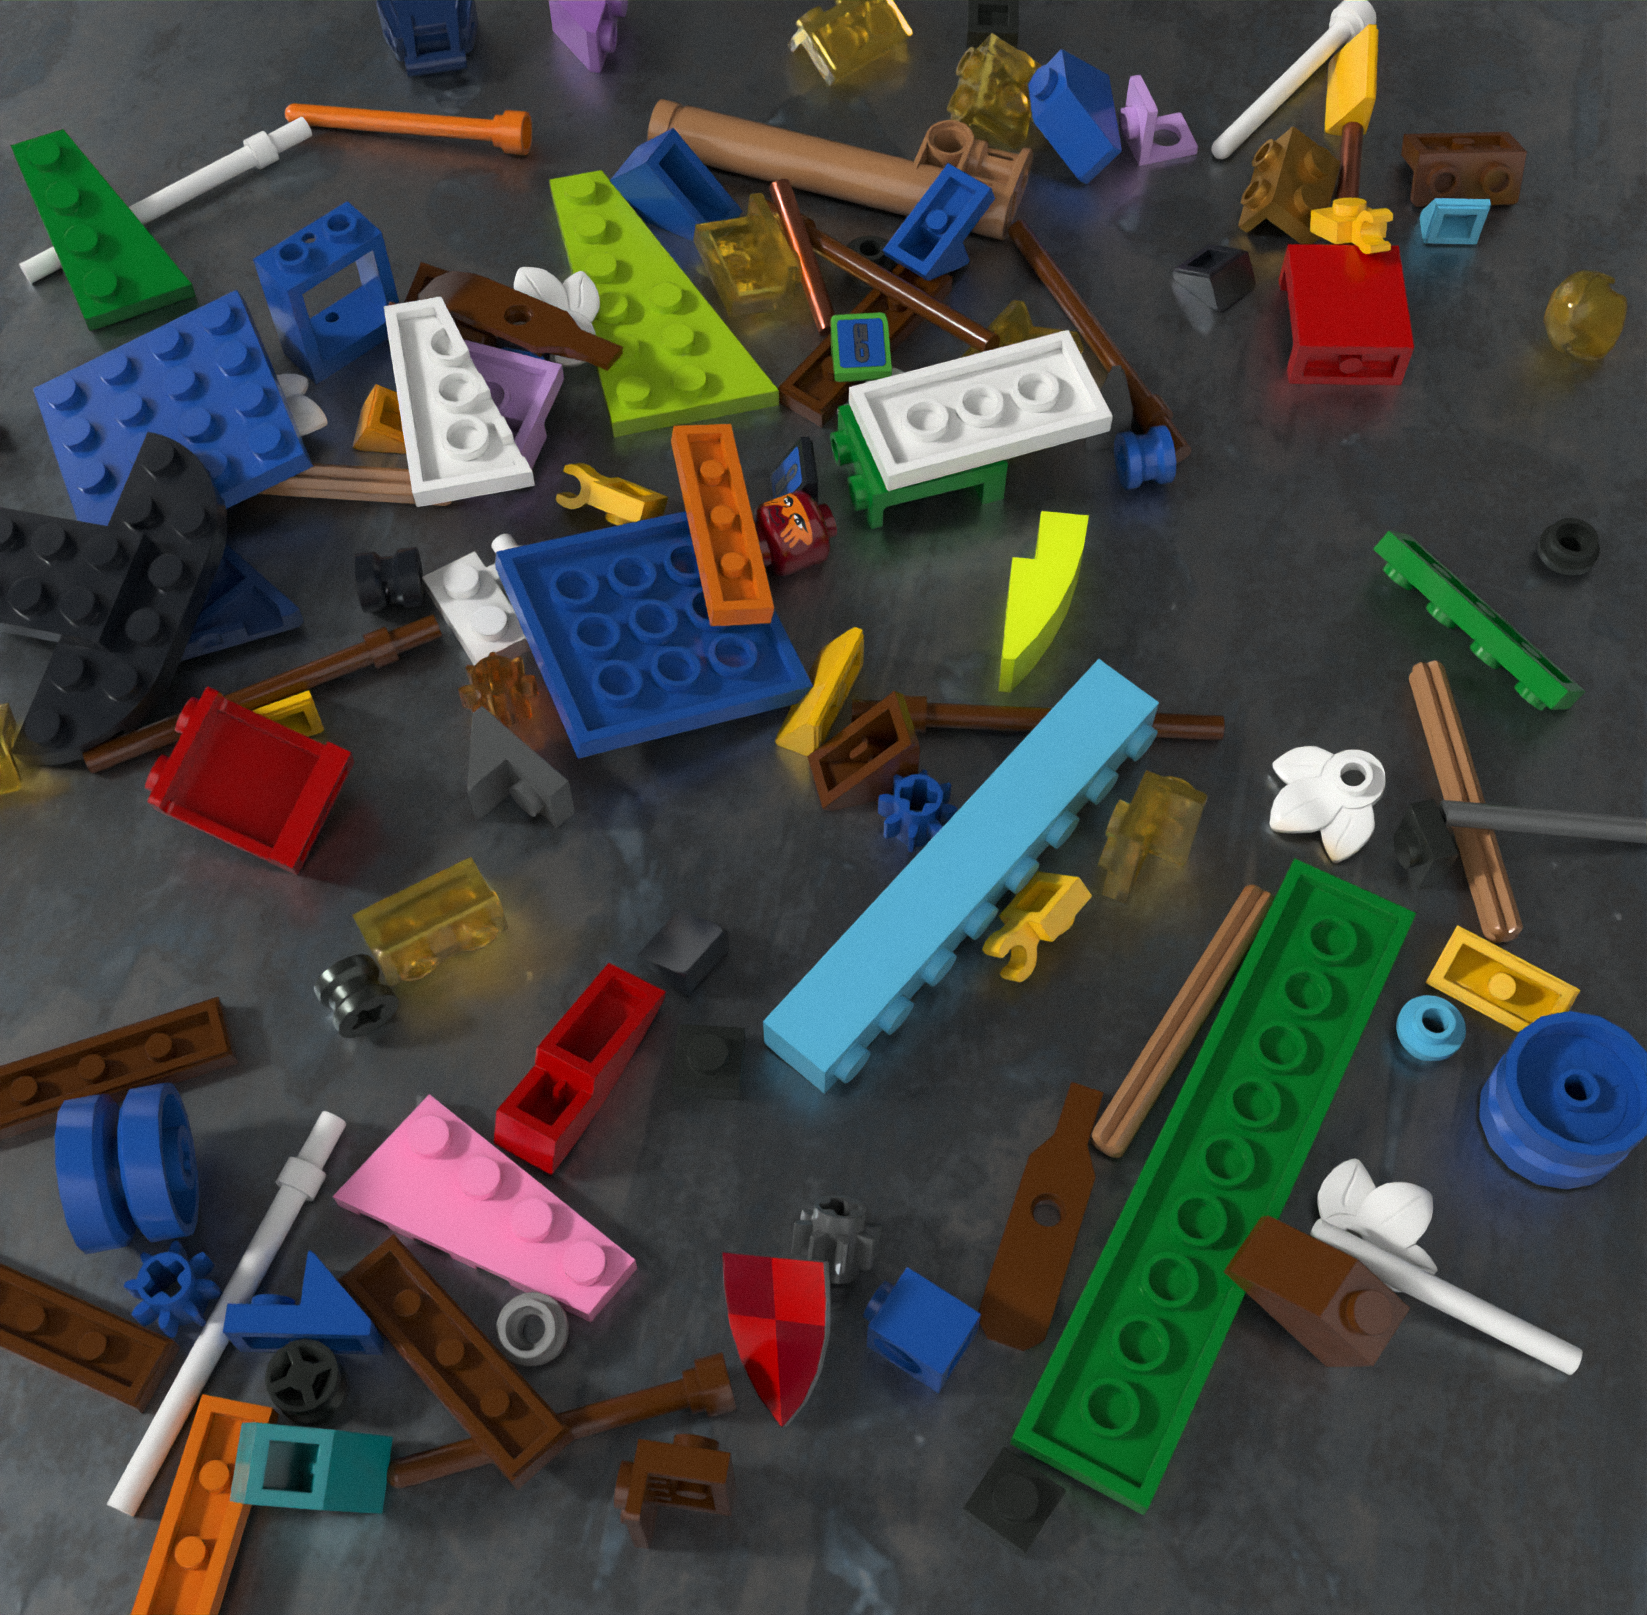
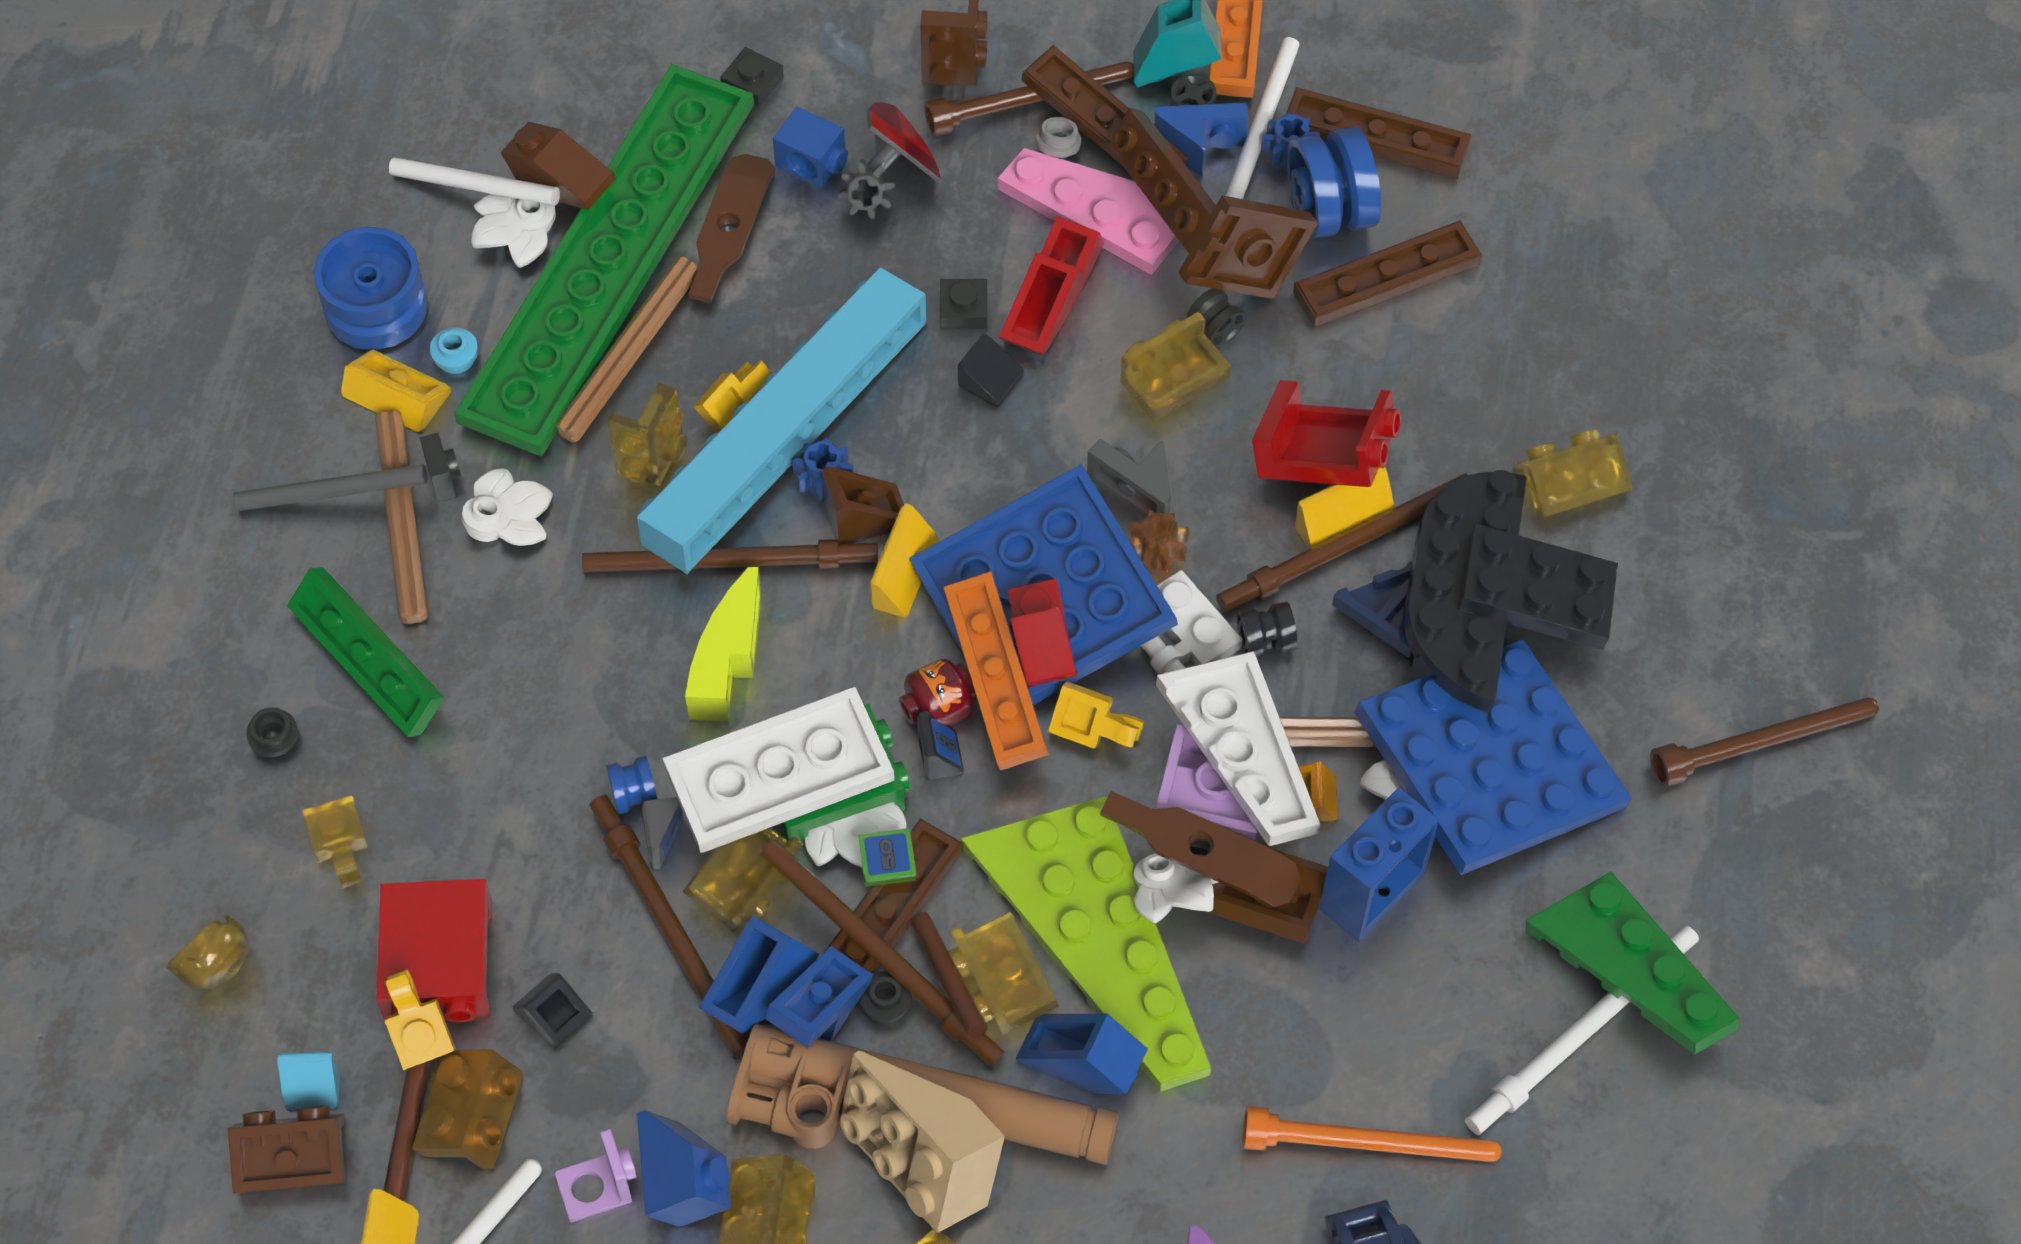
camera: 175 degrees right, 0 degrees up
none -> clear yellow plate [302,795,368,888]
none -> blue slope [699,915,819,1033]
none -> tan slope [839,1050,1005,1233]
none -> red slope [1008,578,1077,687]
none -> reddish brown bracket [1108,108,1318,299]

